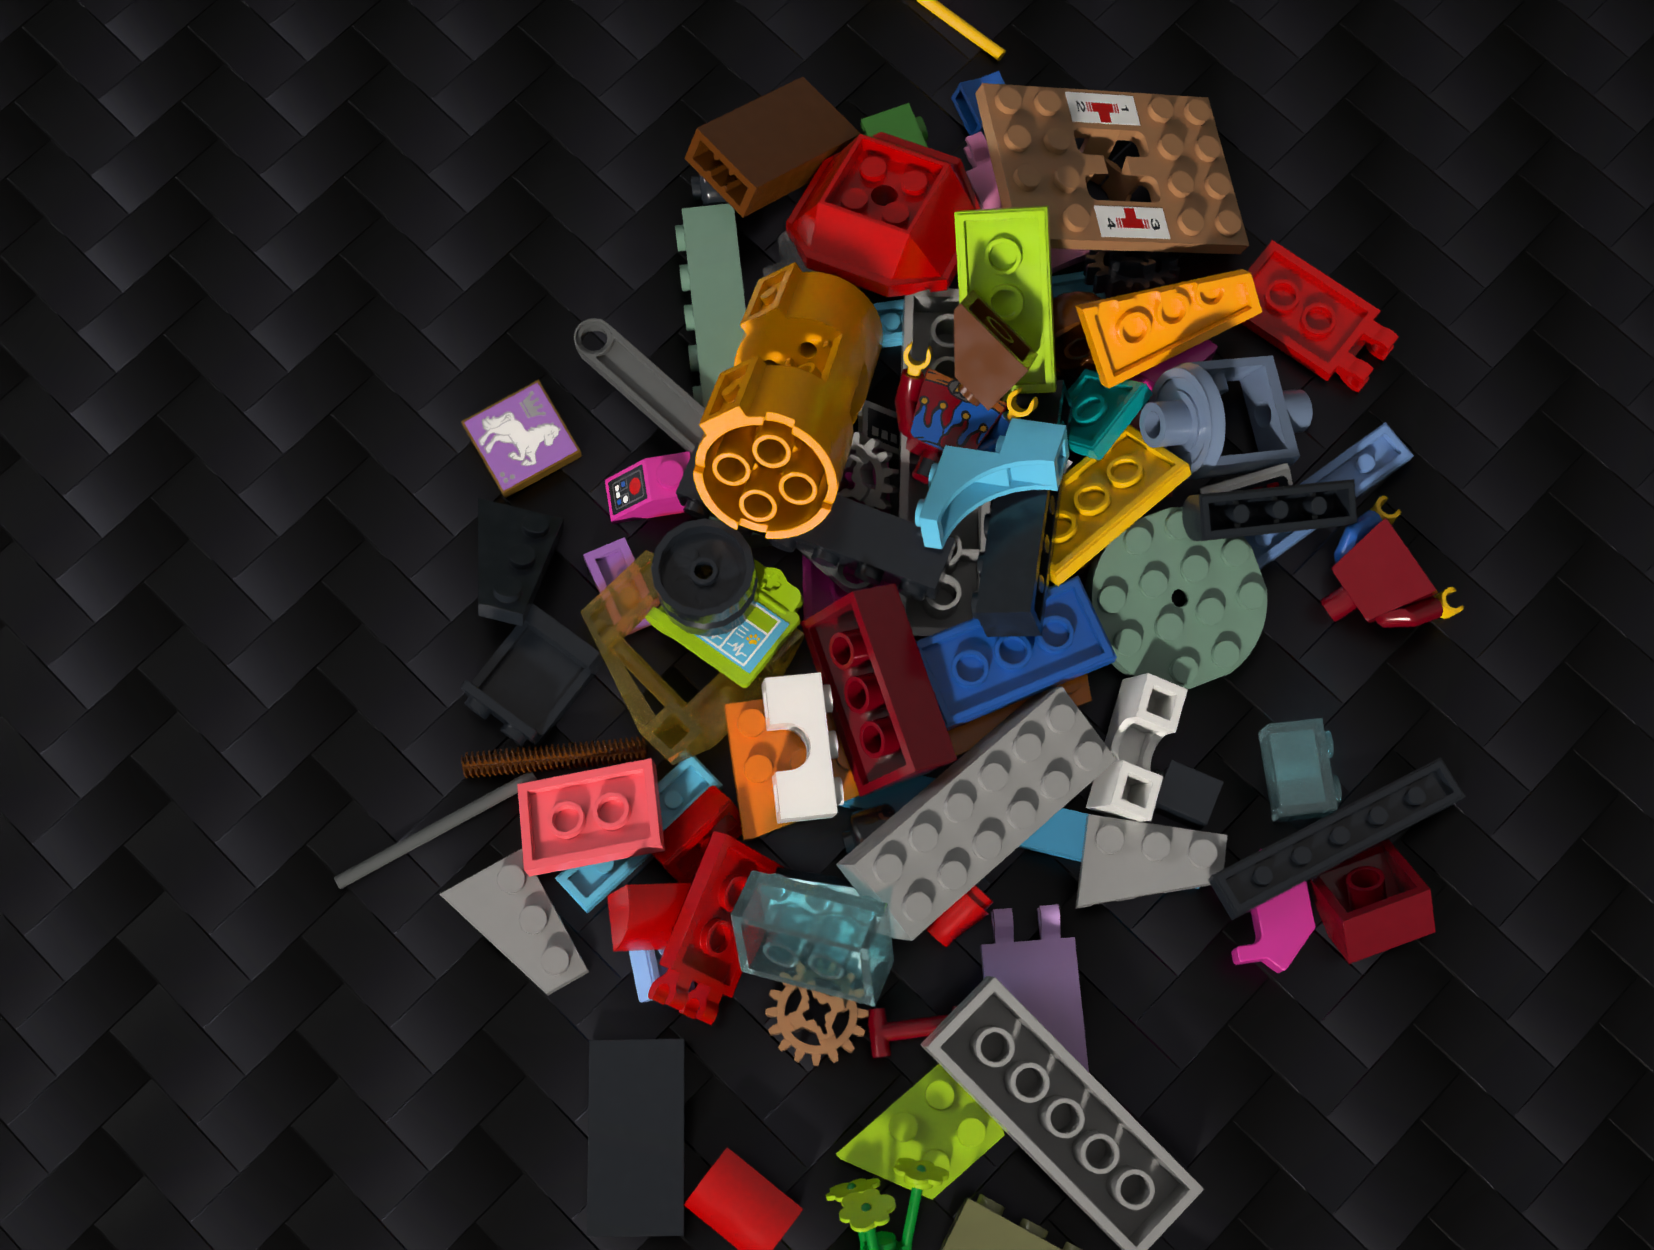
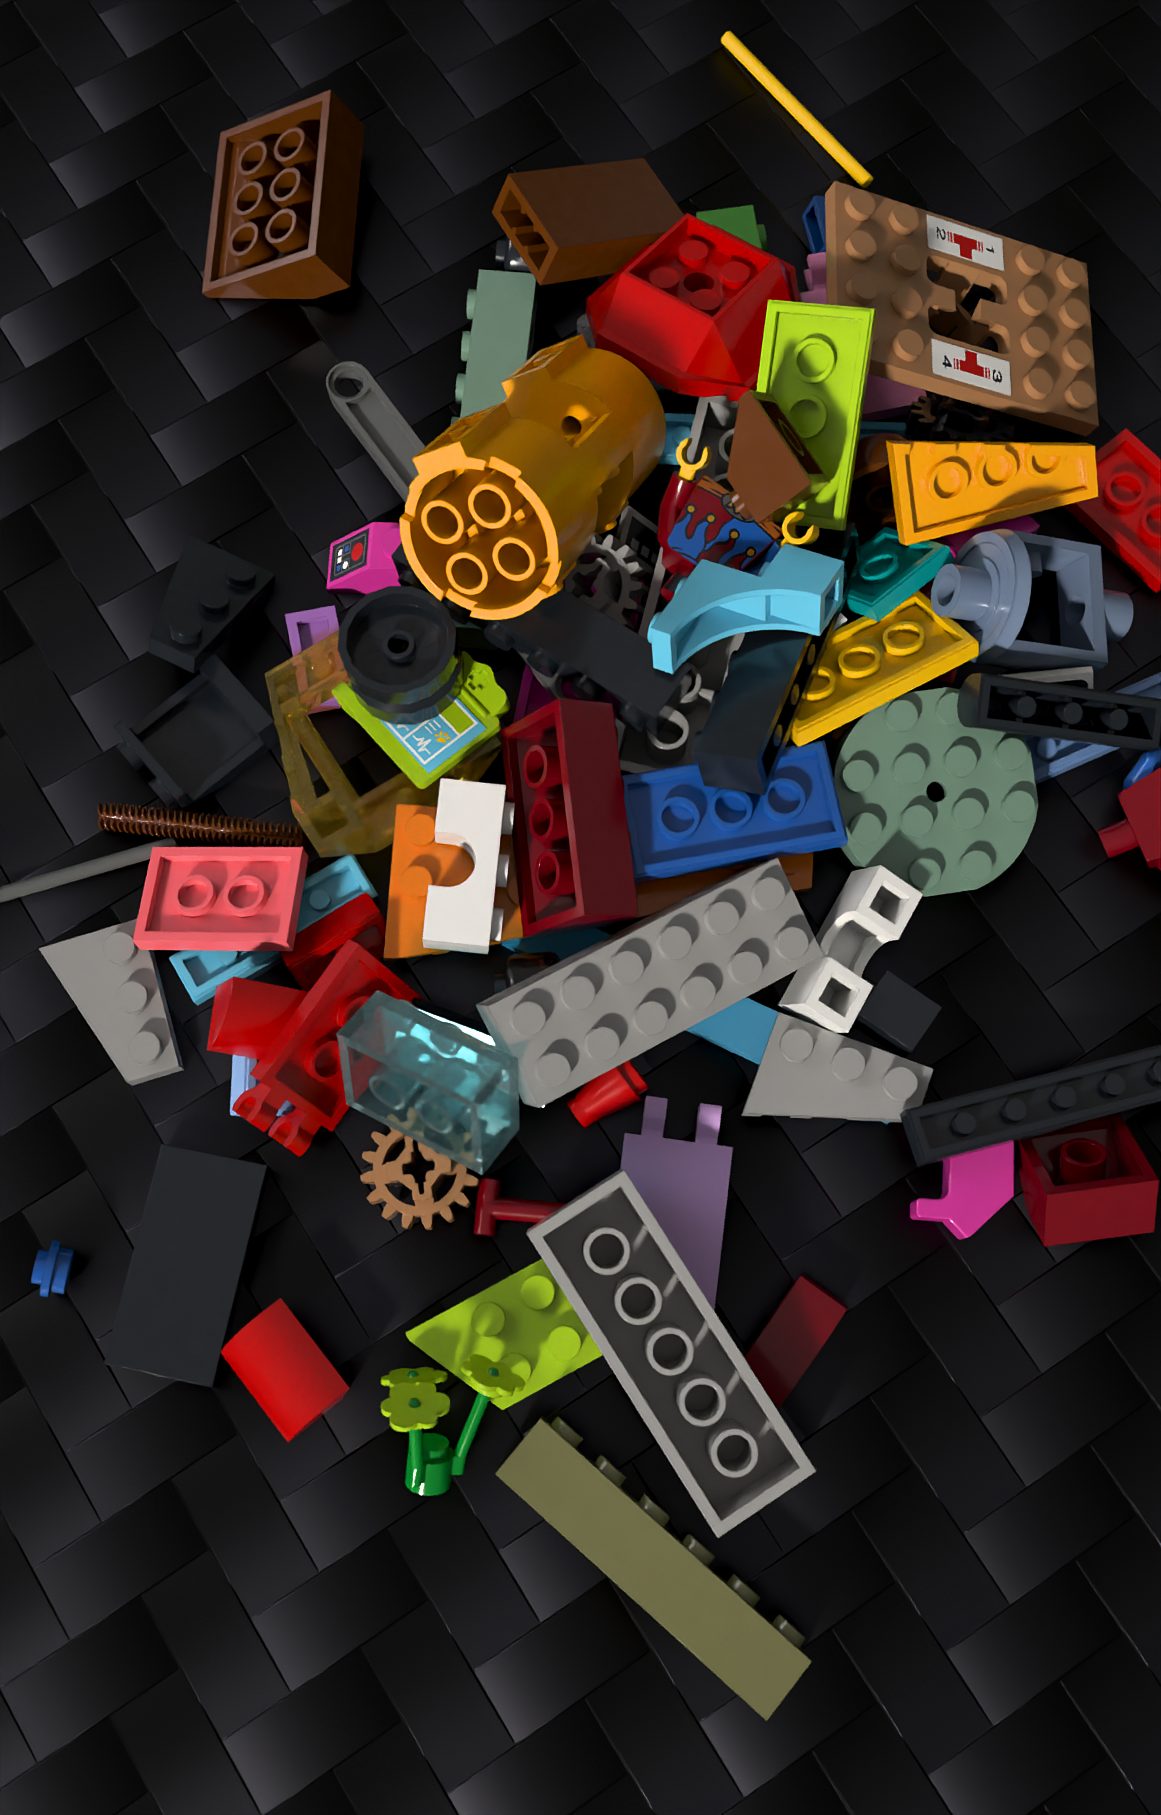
camera: 15 degrees right, 0 degrees up
tile [461,380,582,498] -> none
clear light blue brick [1258,718,1342,822] -> none
none -> blue plate [31,1240,74,1298]
none -> reddish brown slope [202,90,365,299]
none -> dark red slope [743,1273,848,1407]

